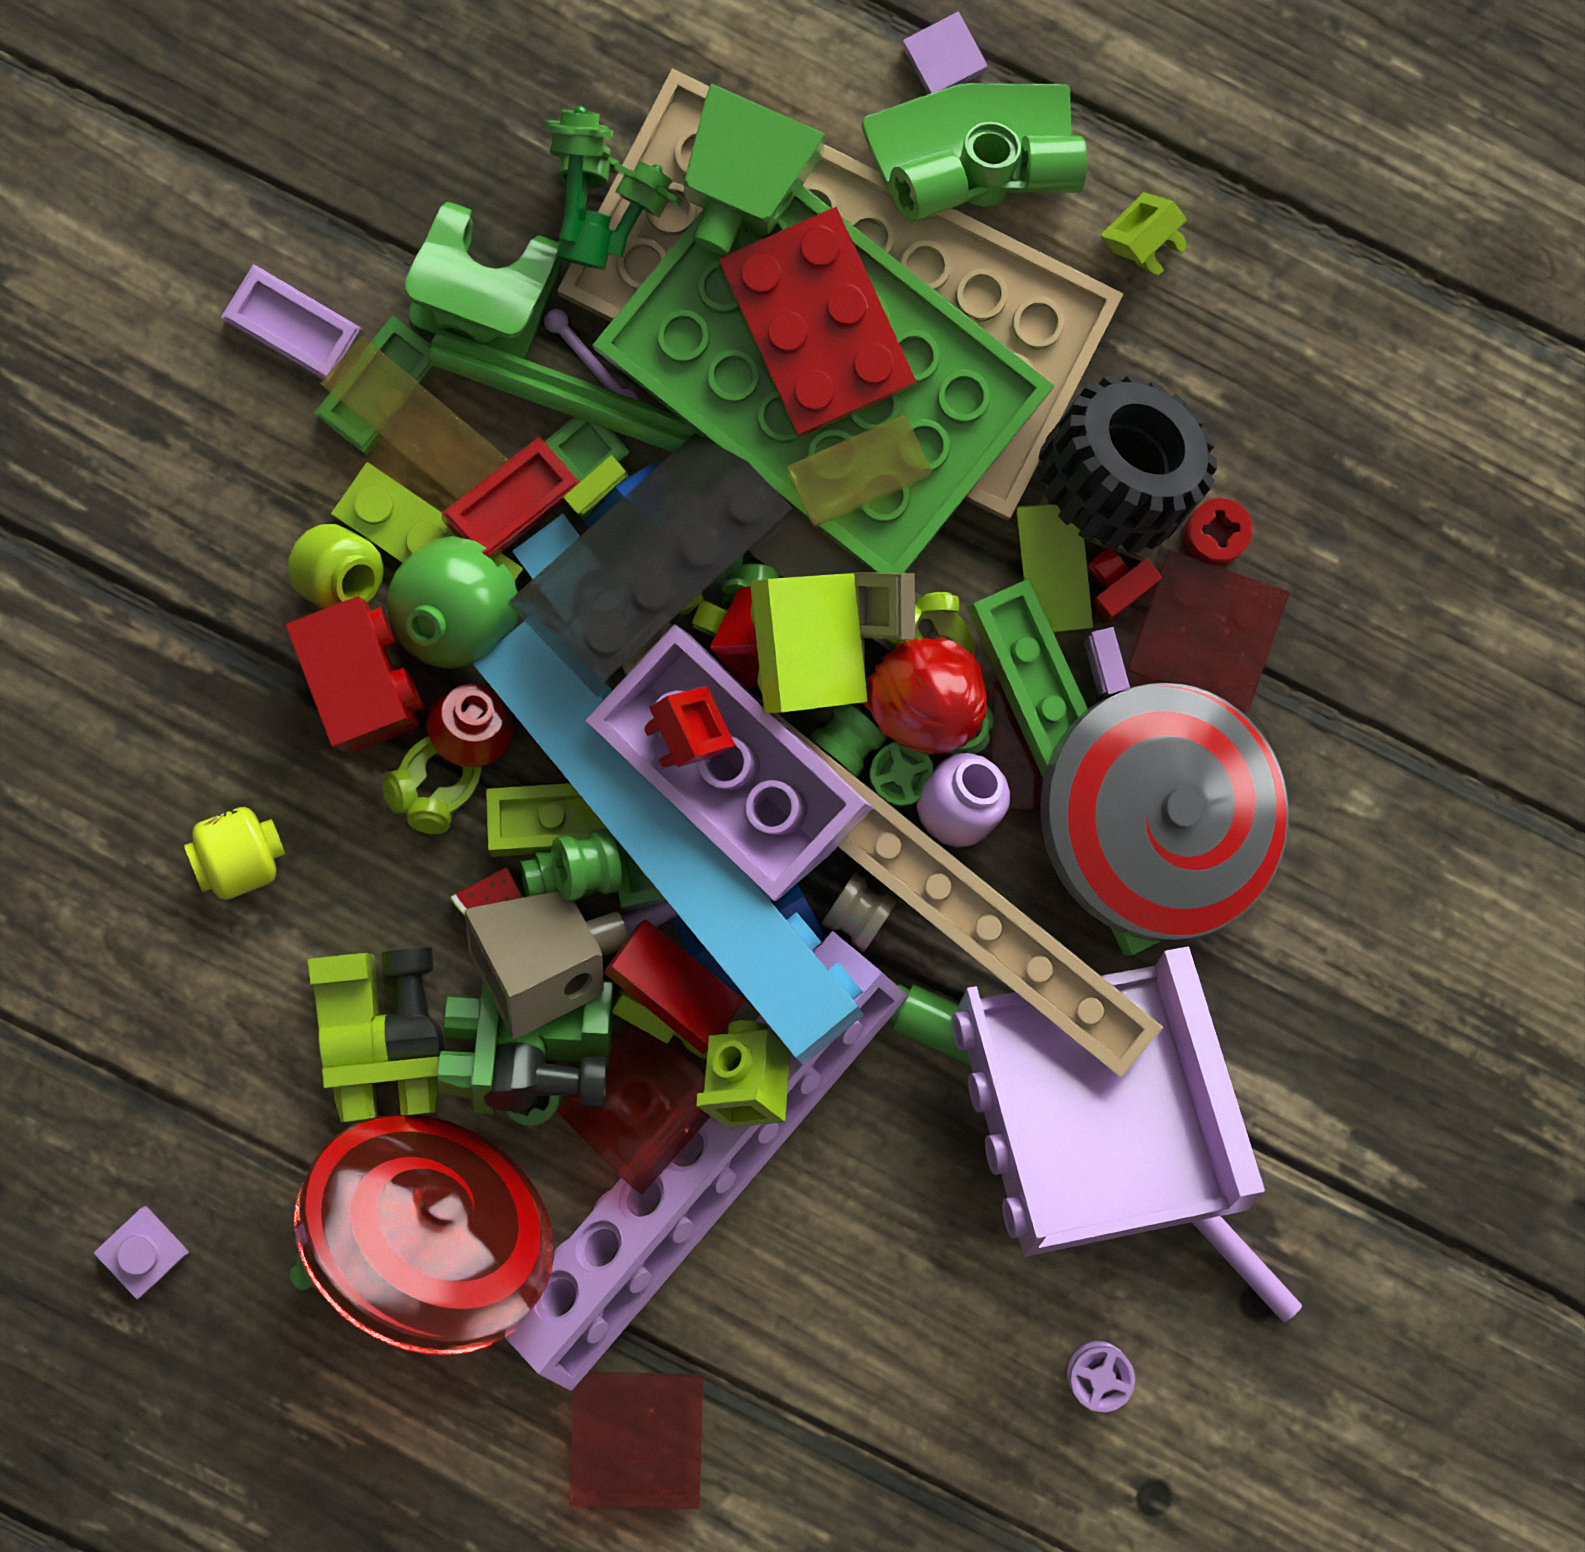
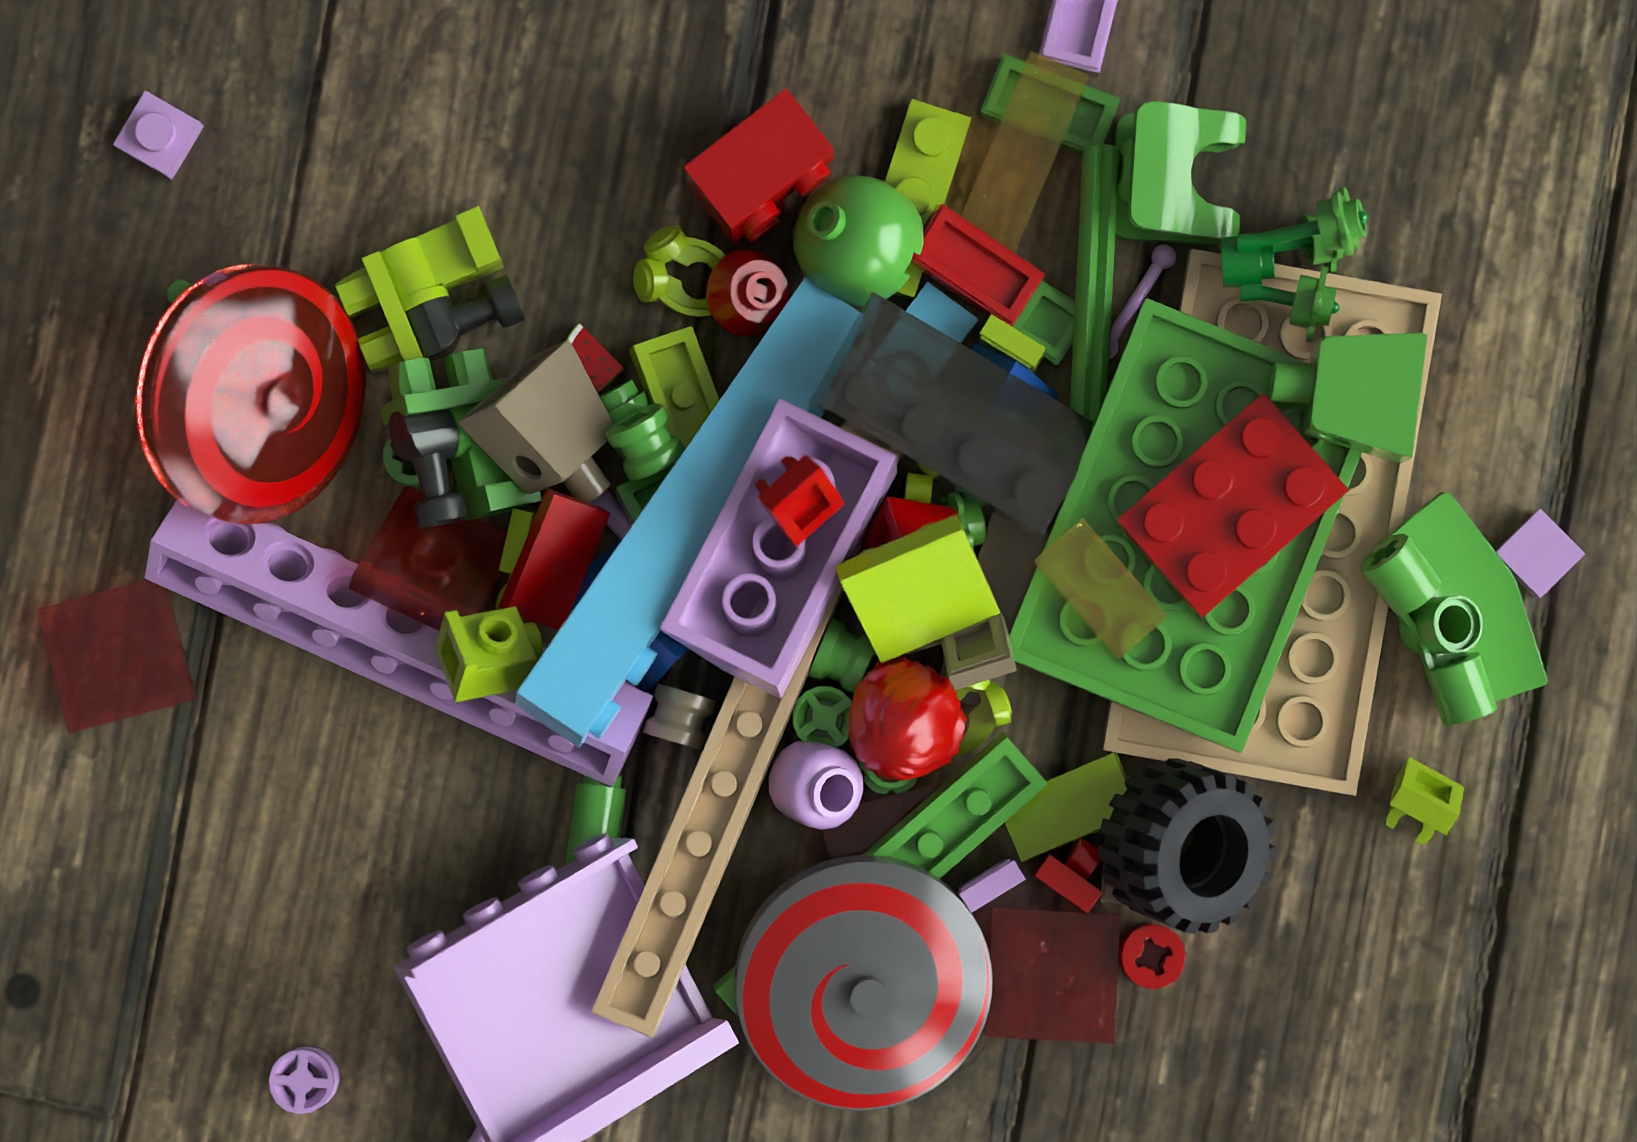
camera: 75 degrees right, 0 degrees up
neon yellow head [184,807,285,900] -> none
lime head [287,524,384,610] -> none

